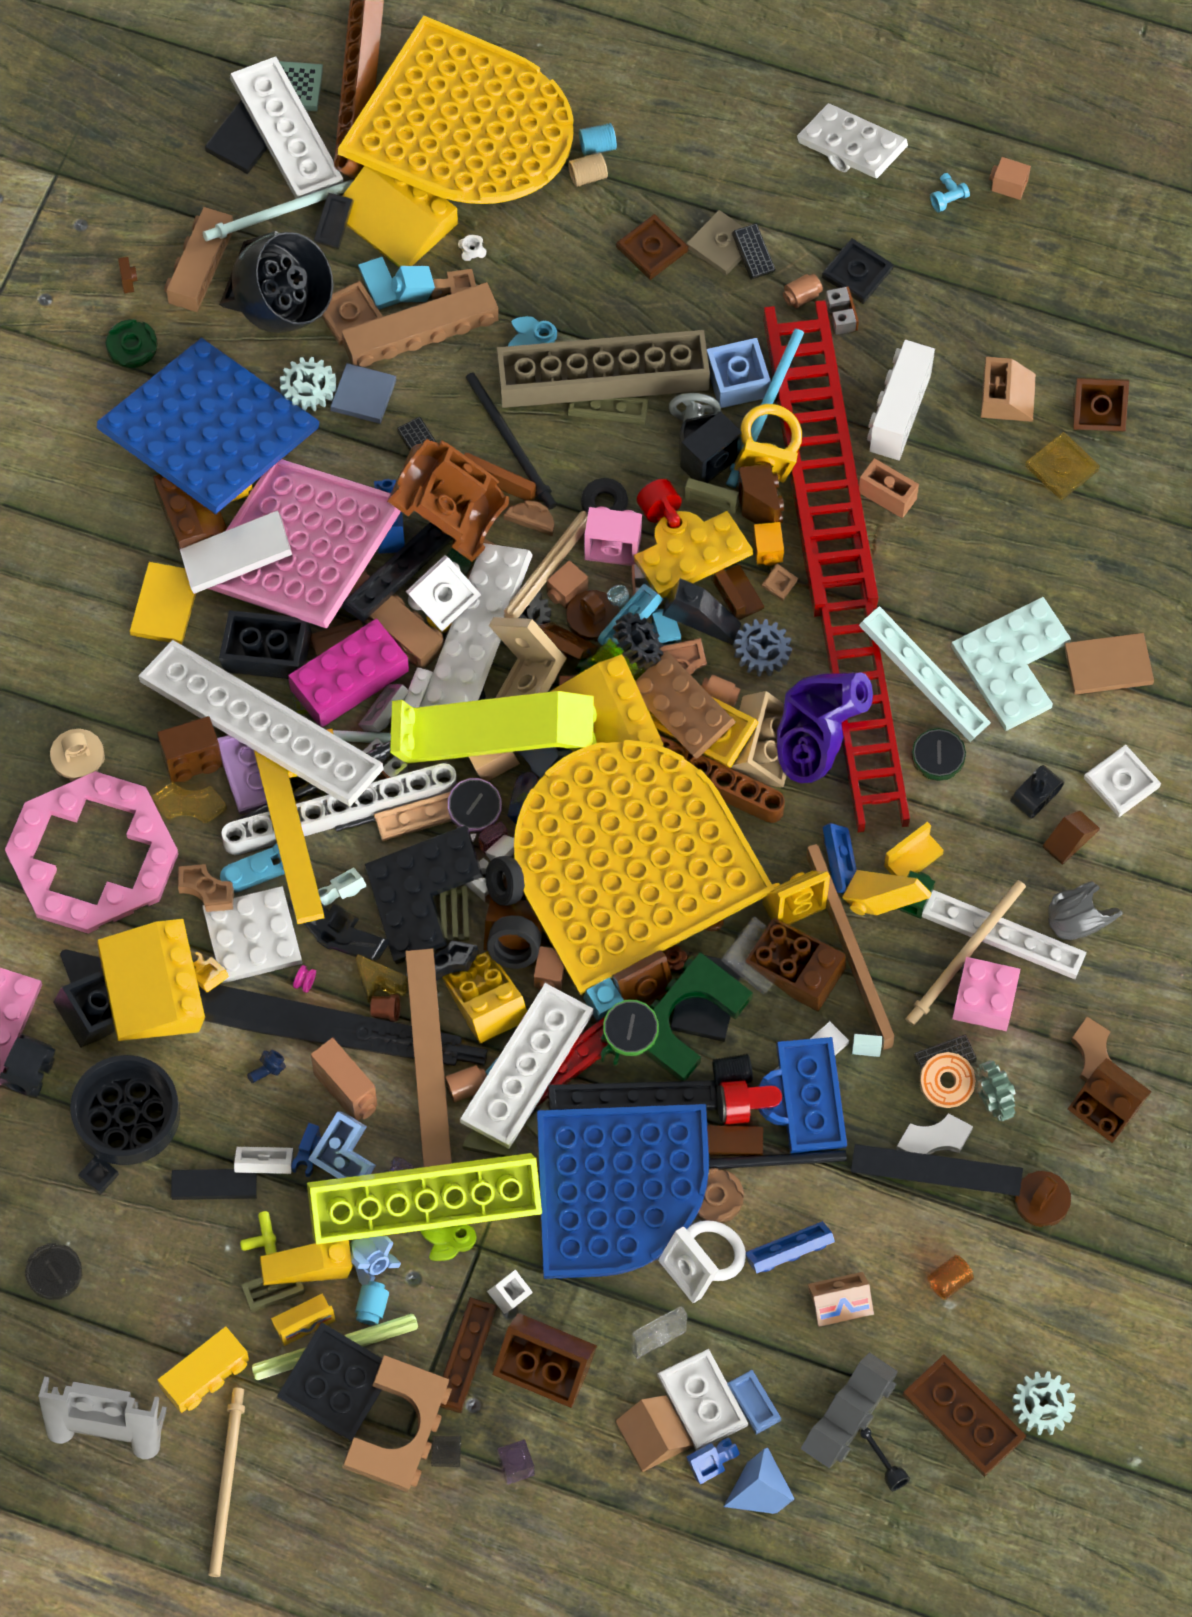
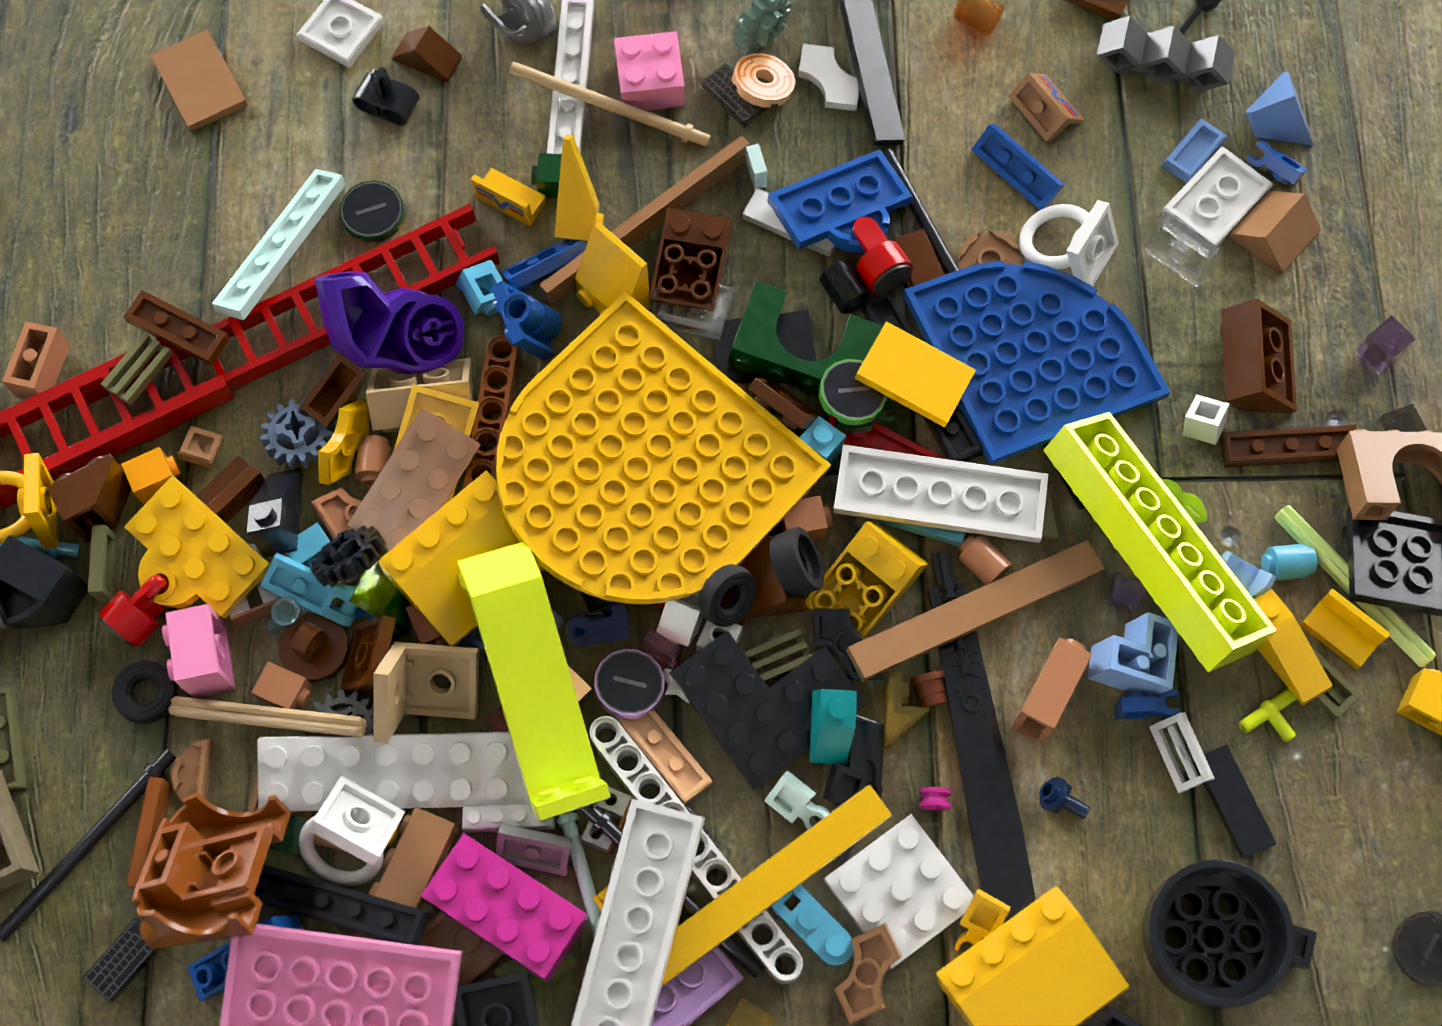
camera: 110 degrees left, 5 degrees up
light aqua plate [951,597,1071,731] -> none
none -> olive tile [101,333,173,406]
none -> reddish brown plate [123,290,230,366]
none -> reddish brown slope [299,352,368,427]
none -> yellow tile [318,399,370,485]
none -> medium azure brick [455,260,503,317]
none -> blue plate [491,281,562,361]
none -> teal slope [810,689,857,764]
none -> yellow tile [854,321,976,428]

